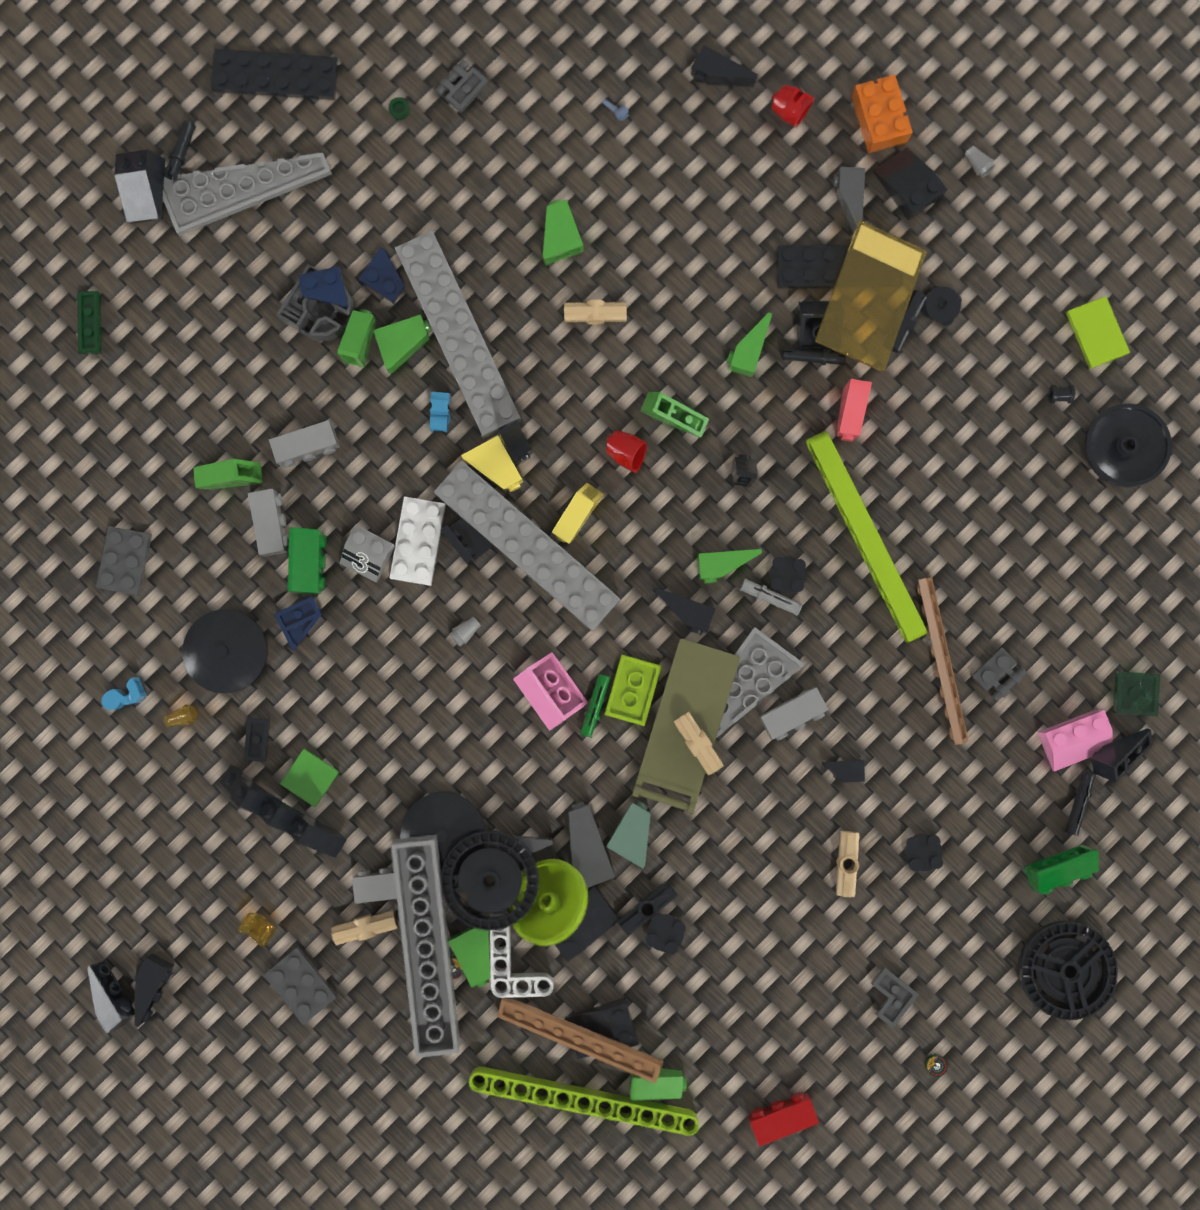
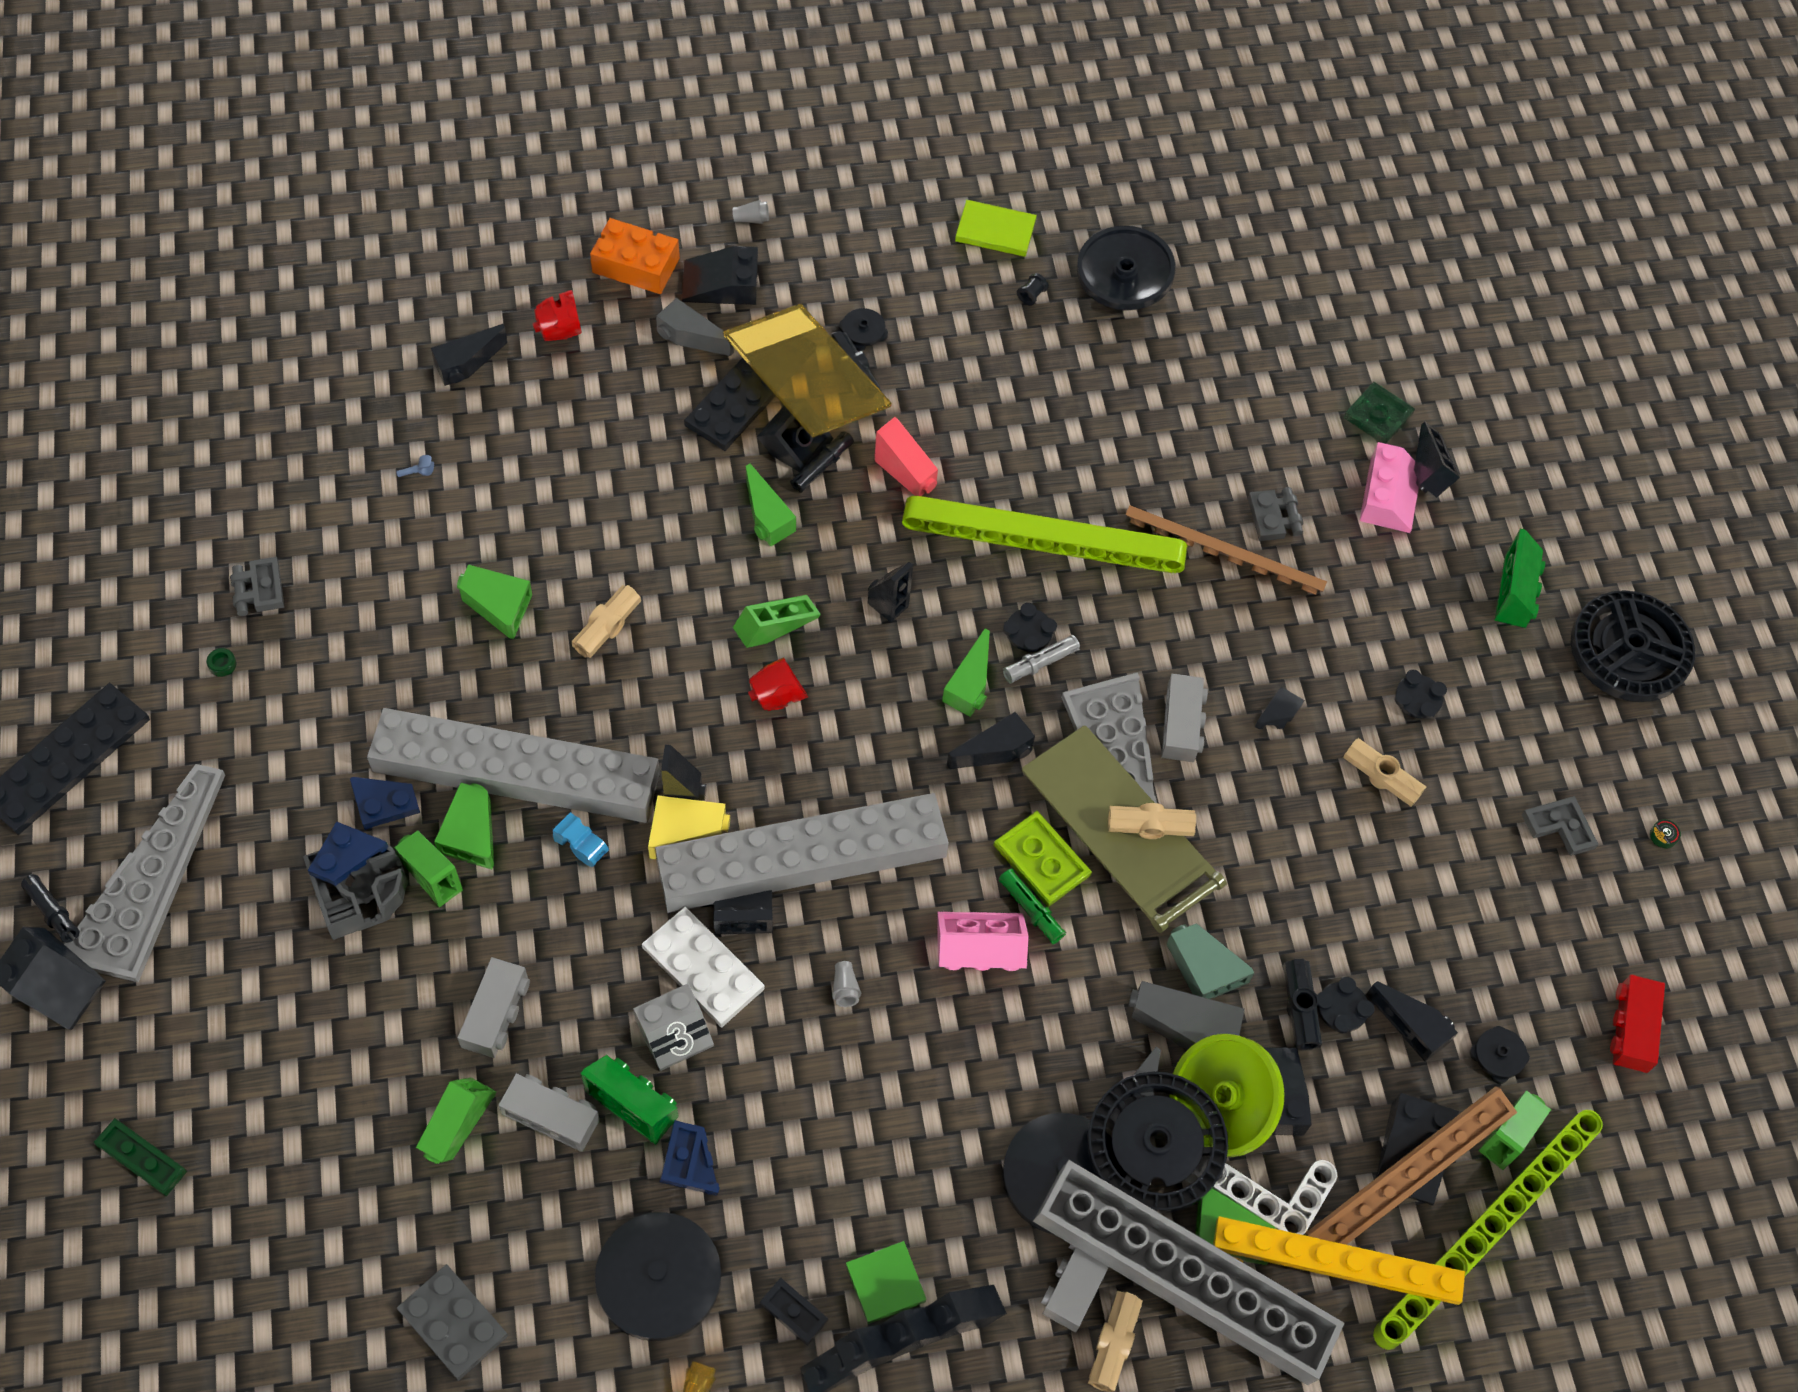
camera: 55 degrees left, 25 degrees down
light yellow slope [552,483,604,544] -> none
black pin [1065,771,1096,836] -> none
none -> yellow plate [1213,1216,1465,1305]
none -> black slope [1366,981,1458,1062]
none -> black piece [1469,1026,1530,1084]

